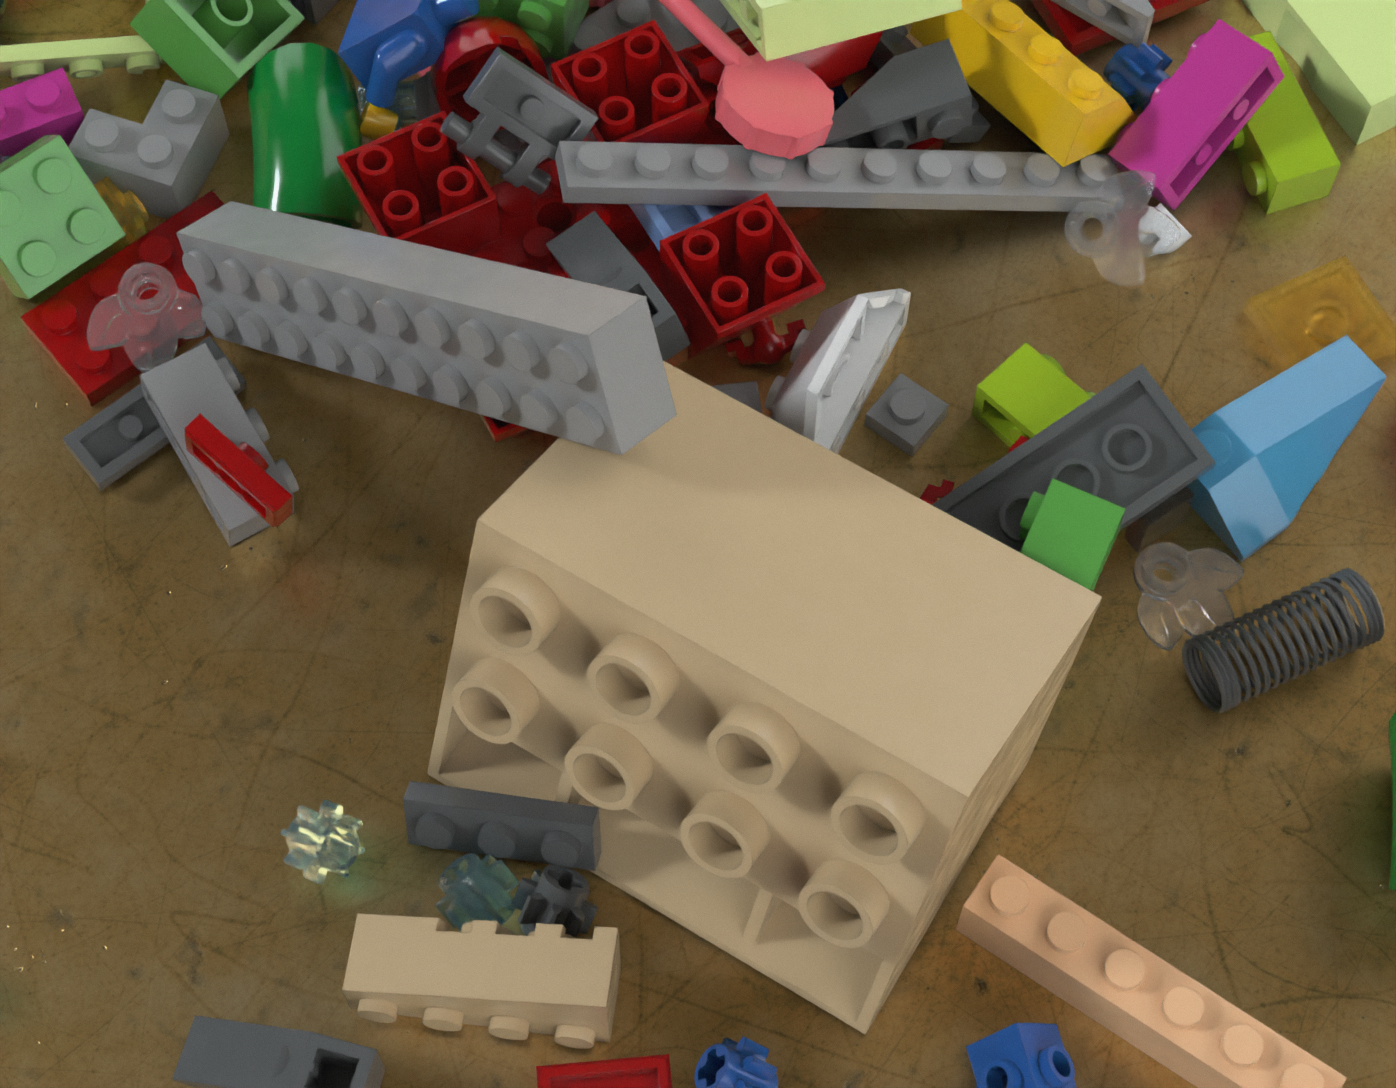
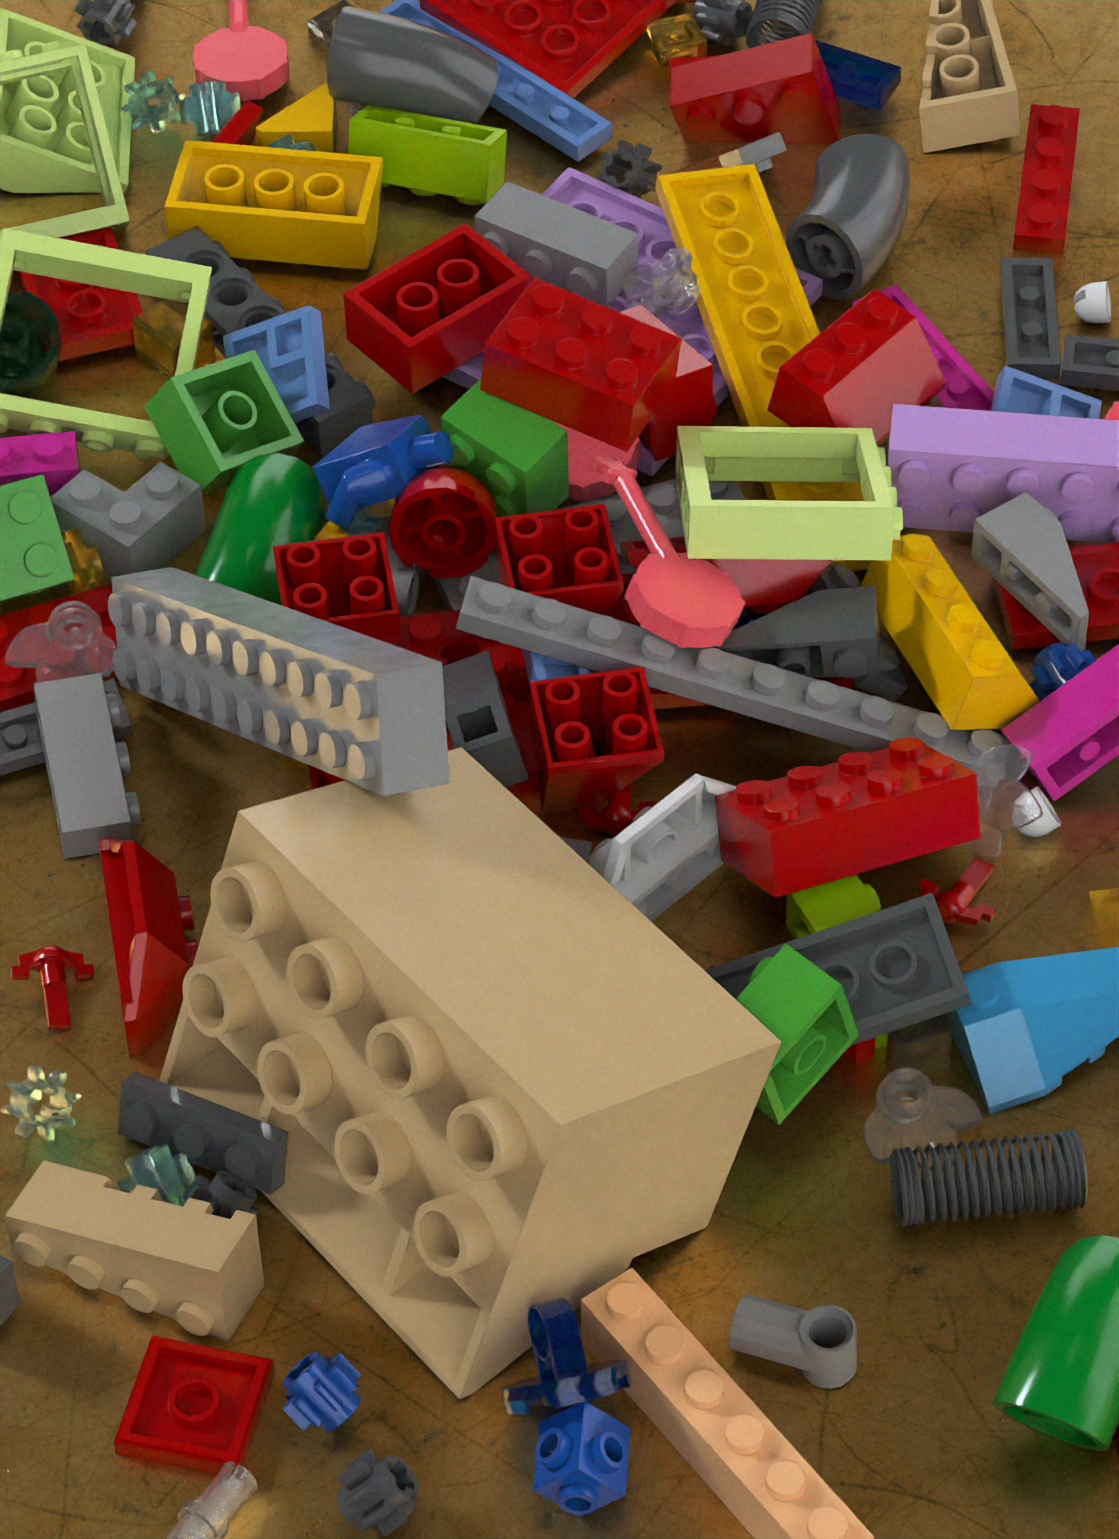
camera: 20 degrees right, 15 degrees down
red plate [184,413,293,528] -> none
dark grey plate [440,47,598,195] -> none
light grey plate [864,373,949,457] -> none
none -> red piece [10,945,94,1030]
none -> red wedge [98,837,198,1058]
none -> clear blue tile [500,1297,632,1415]
none -> red brick [715,738,981,898]
none -> light grey piece [728,1294,857,1389]
none -> red piece [917,858,996,926]

